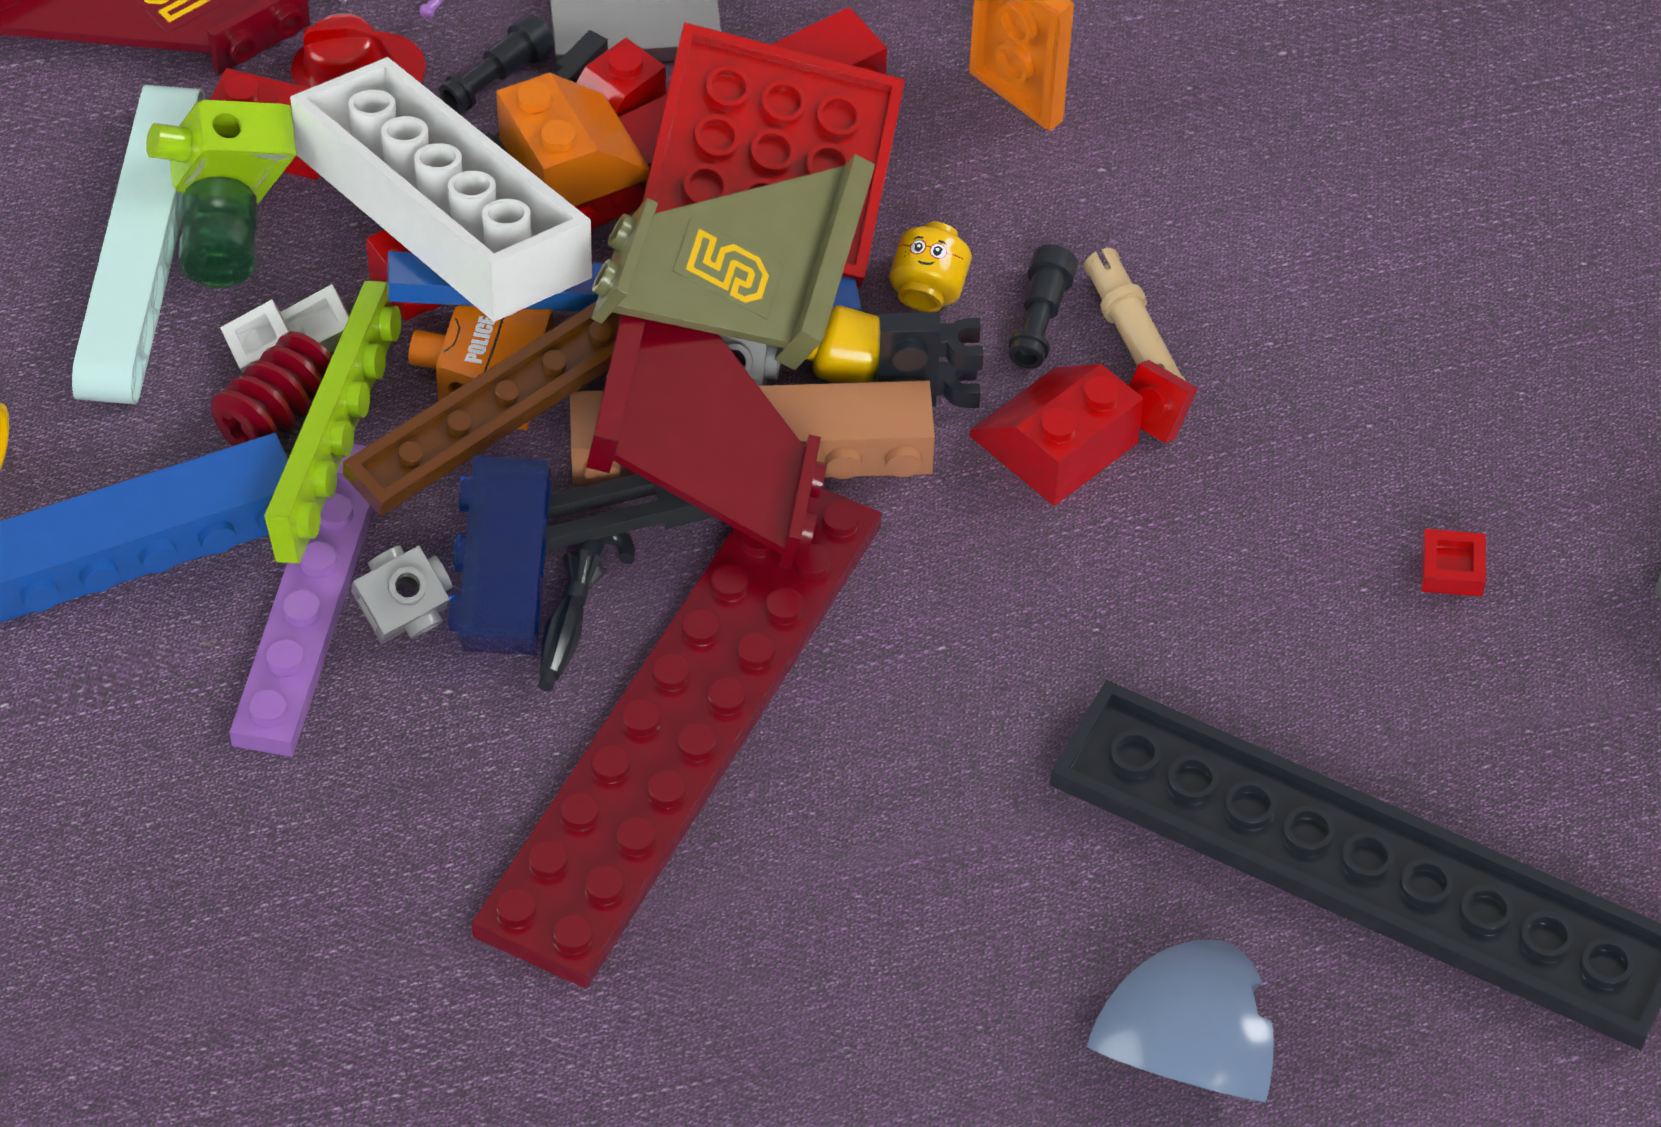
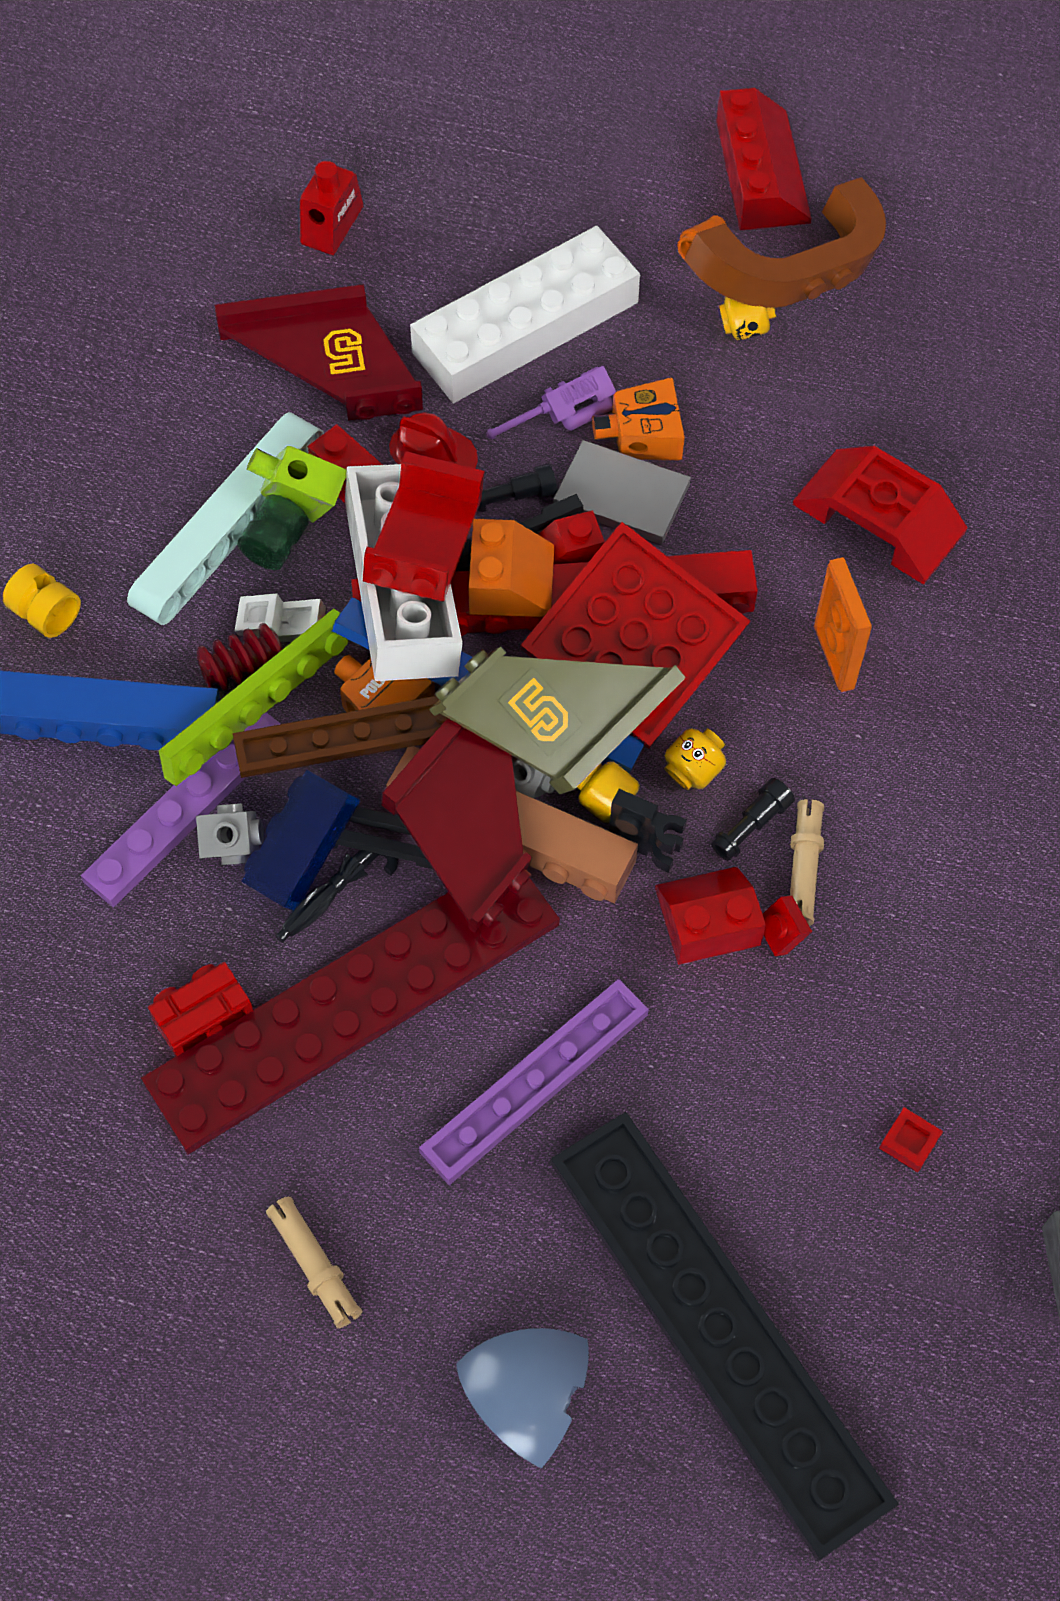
camera: 30 degrees right, 10 degrees up
none -> red brick [147,962,253,1057]
none -> tan pin [266,1196,362,1328]
none -> red panel [363,452,485,602]
none -> medium lavender plate [419,979,649,1185]

